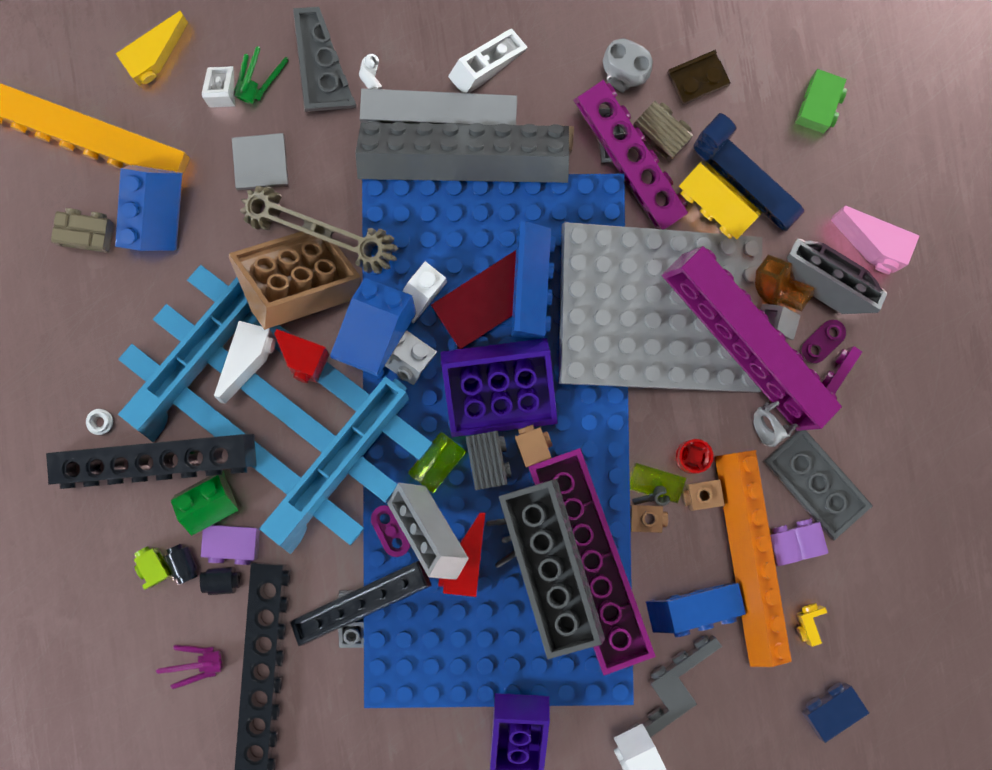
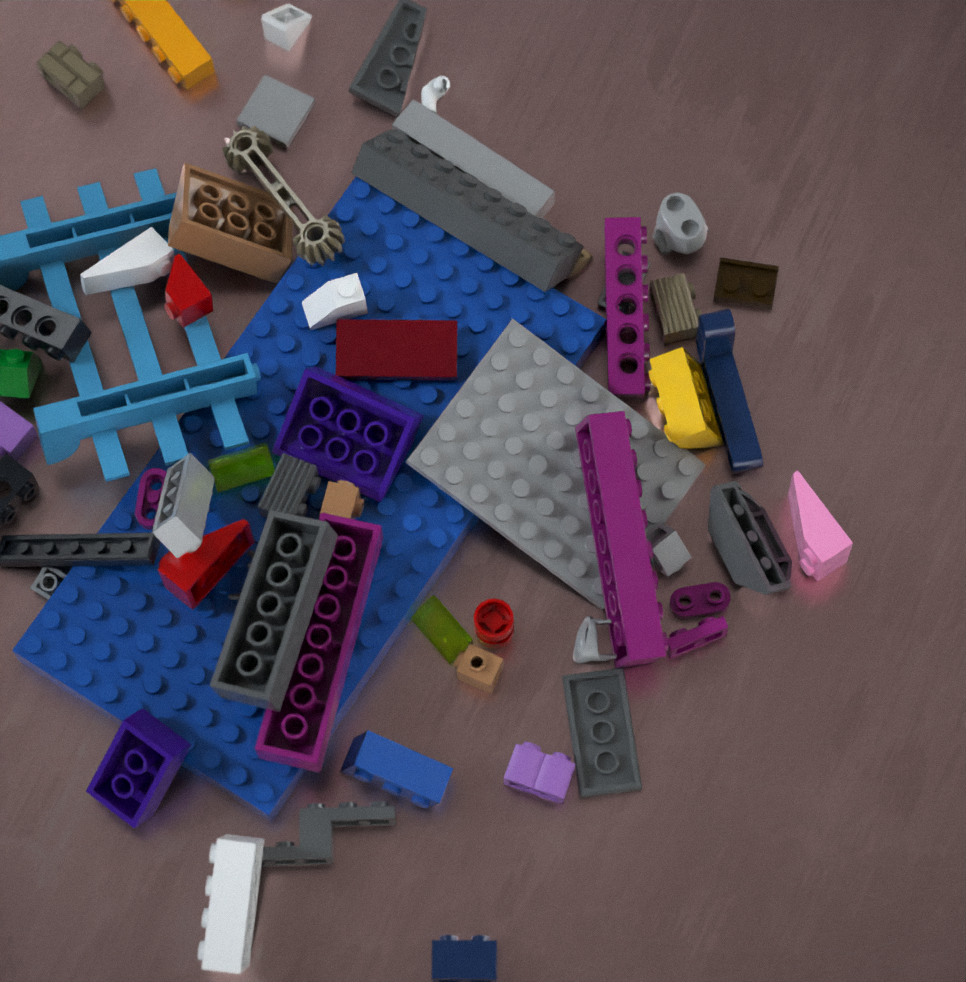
camera: 40 degrees right, 15 degrees down
blue slope [115,165,183,251] -> none
green plant [234,46,289,104] -> none
blue slope [330,278,416,376] -> none
light grey bracket [385,330,437,385] -> none
white slope [448,28,528,93] -> none
blue slope [511,221,555,339] -> none
medium nougat brick [630,505,668,533] -> none
dark grey hand [633,486,670,506] -> none
orange brick [715,450,792,667] -> none
clear orange brick [755,254,814,311] -> none
bright green piece [795,69,847,133] -> none
yellow bracket [796,603,827,647] -> none

